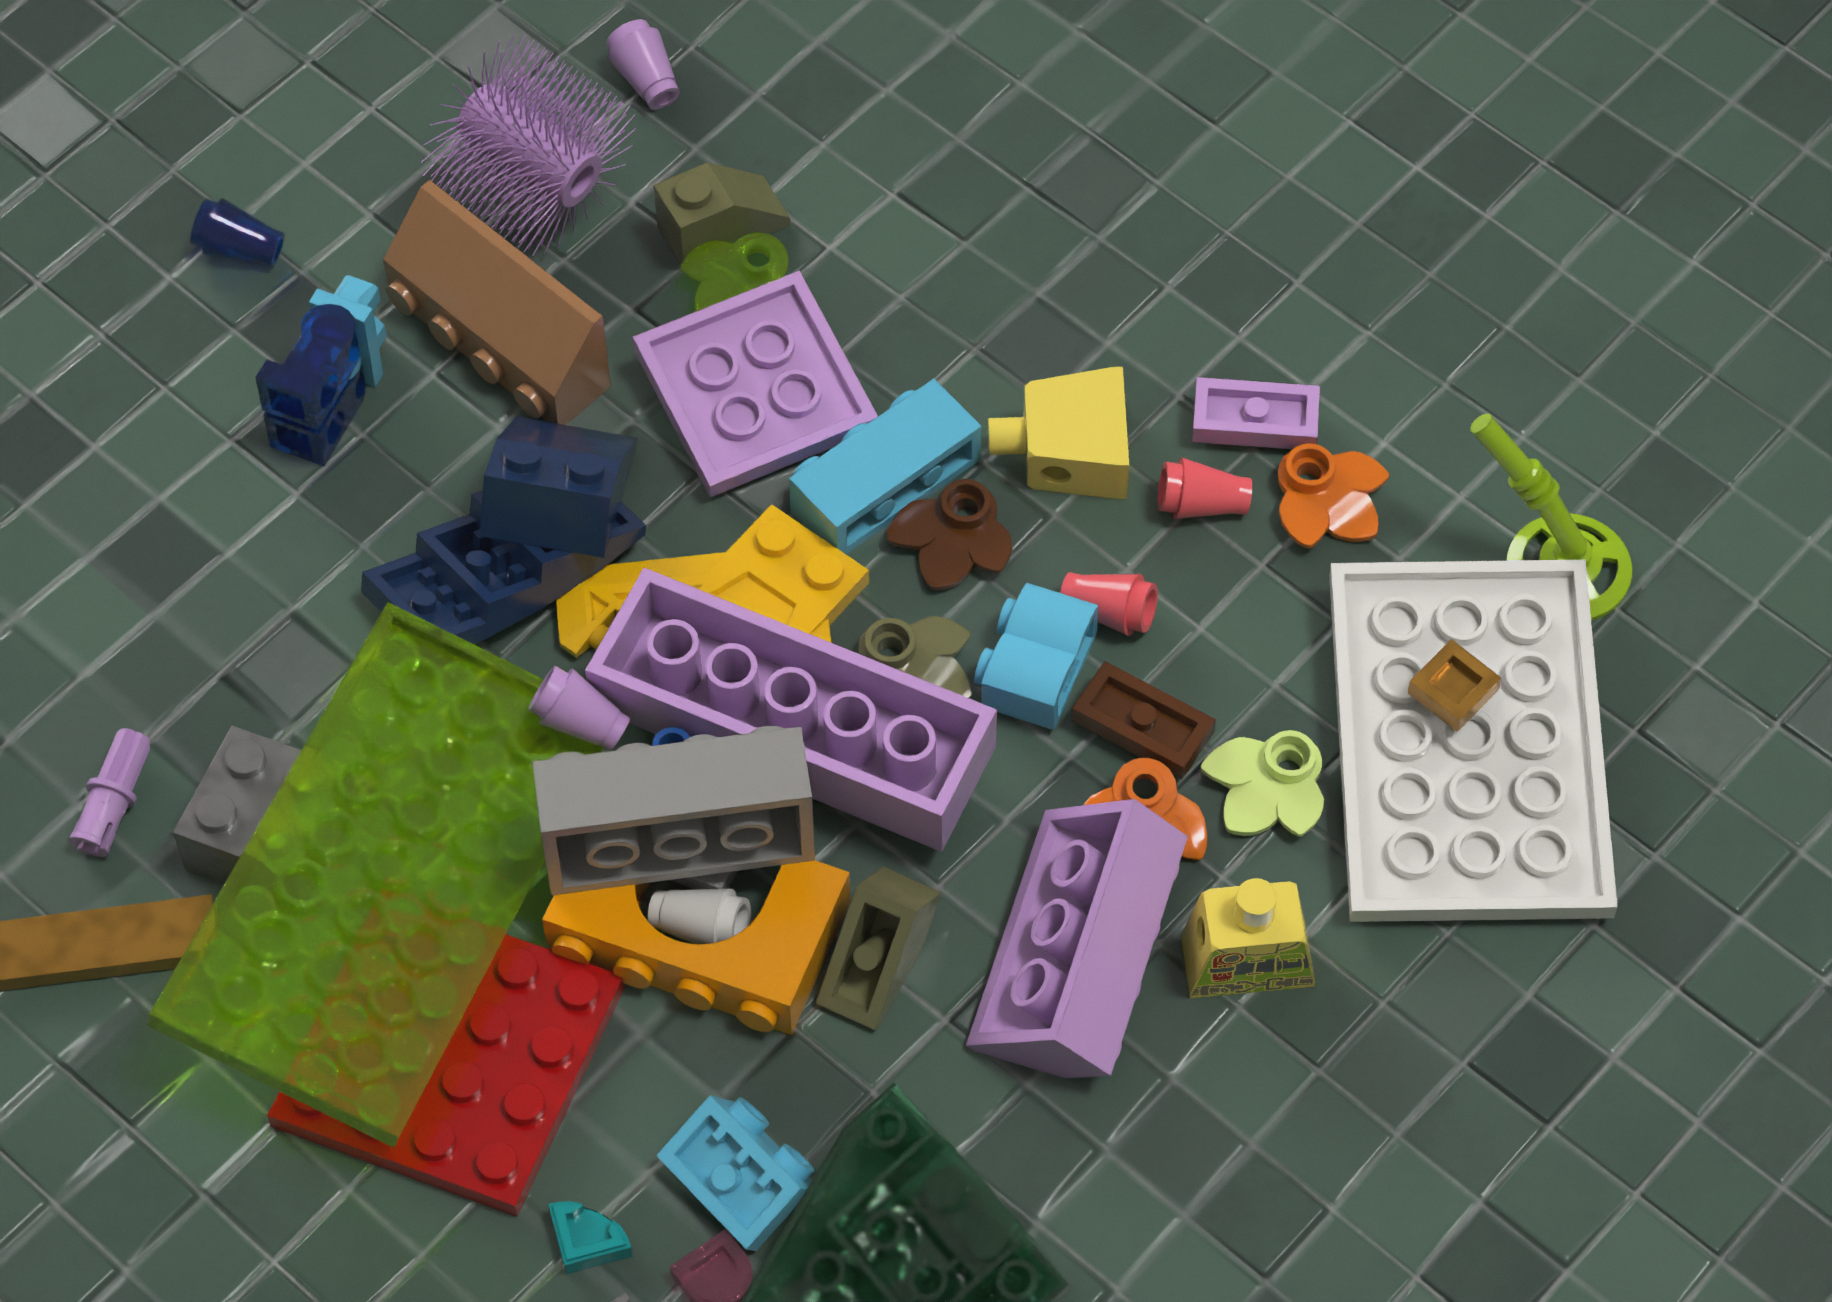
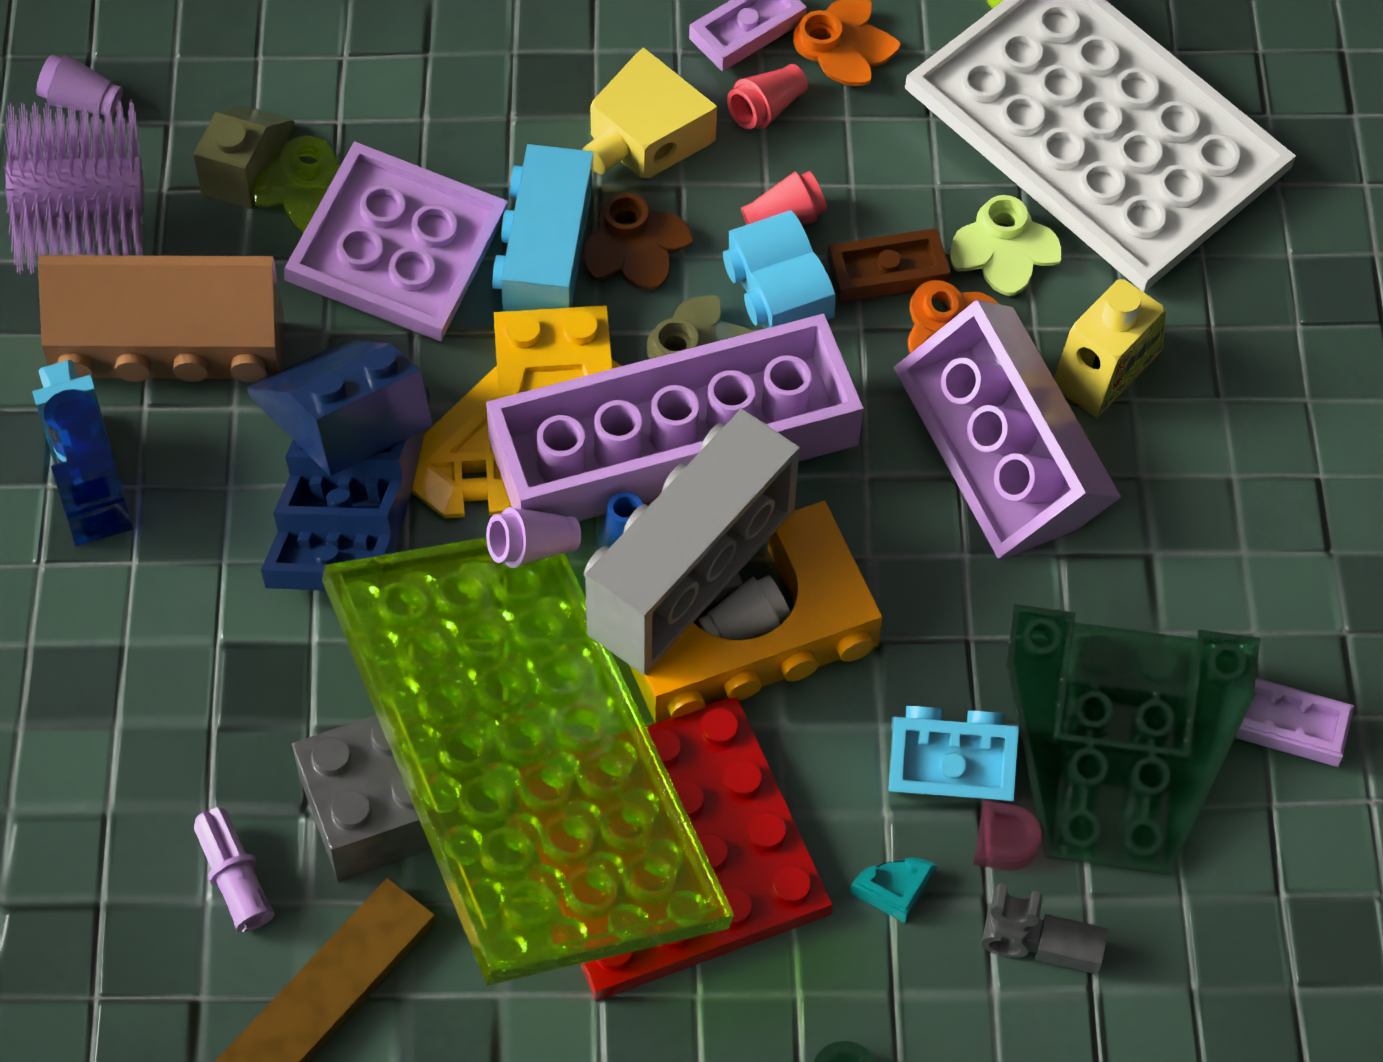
camera: 45 degrees left, 0 degrees up
olive slope [816,866,942,1030] -> none
pearl gold plate [1408,639,1502,732] -> none

